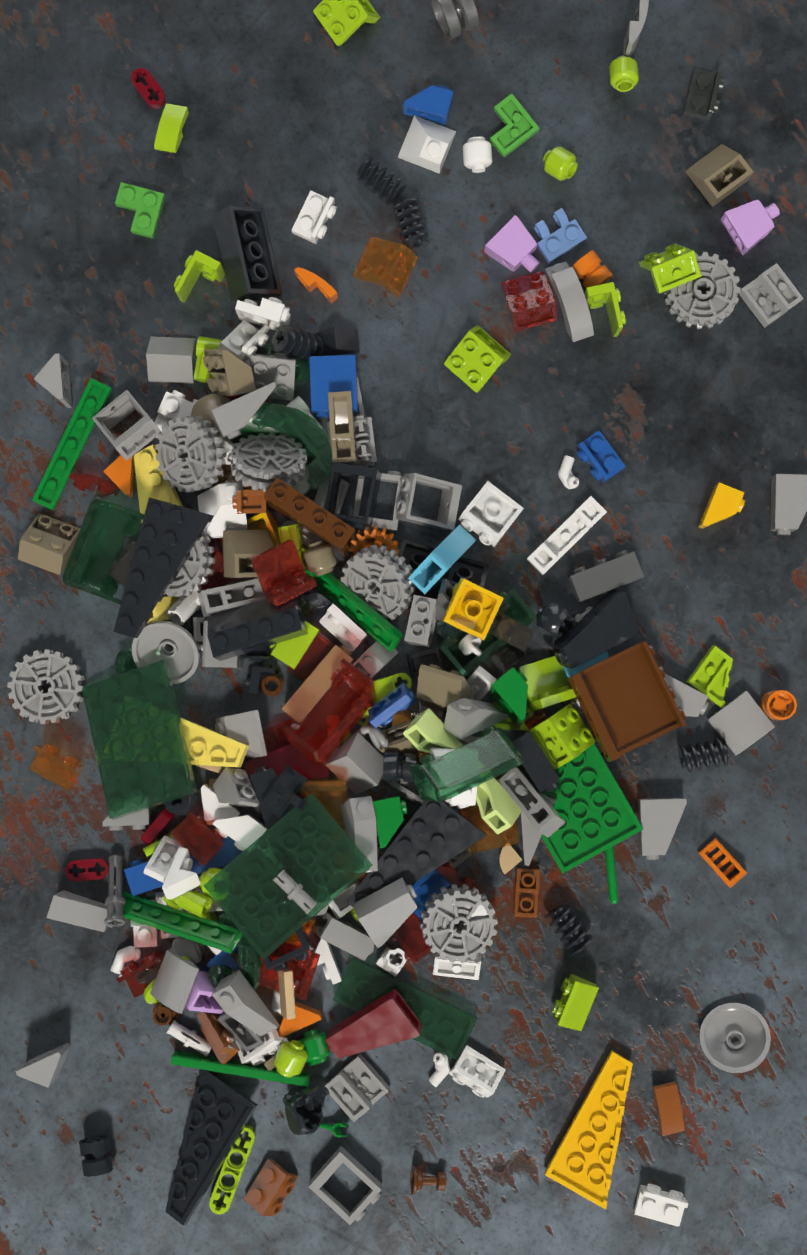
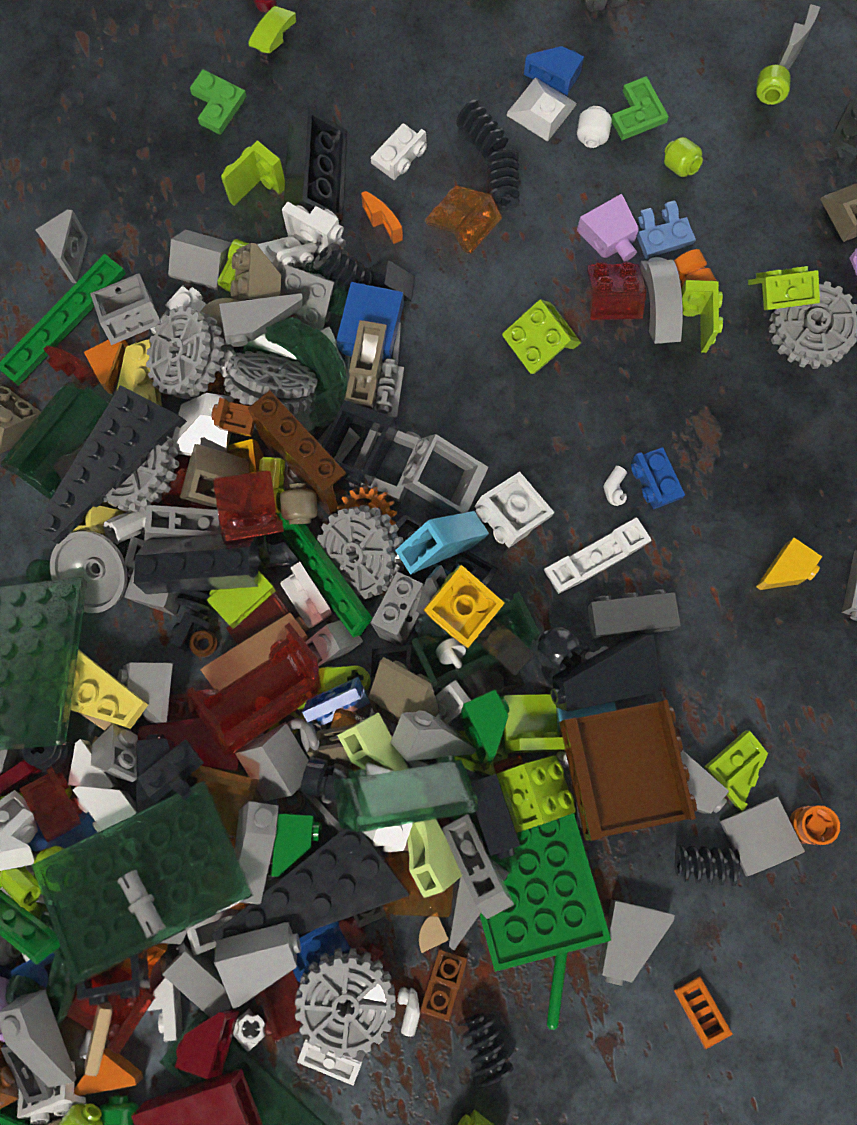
camera: 15 degrees right, 10 degrees down
none -> dark red slope [175,1009,239,1079]
none -> white arm [397,987,420,1037]

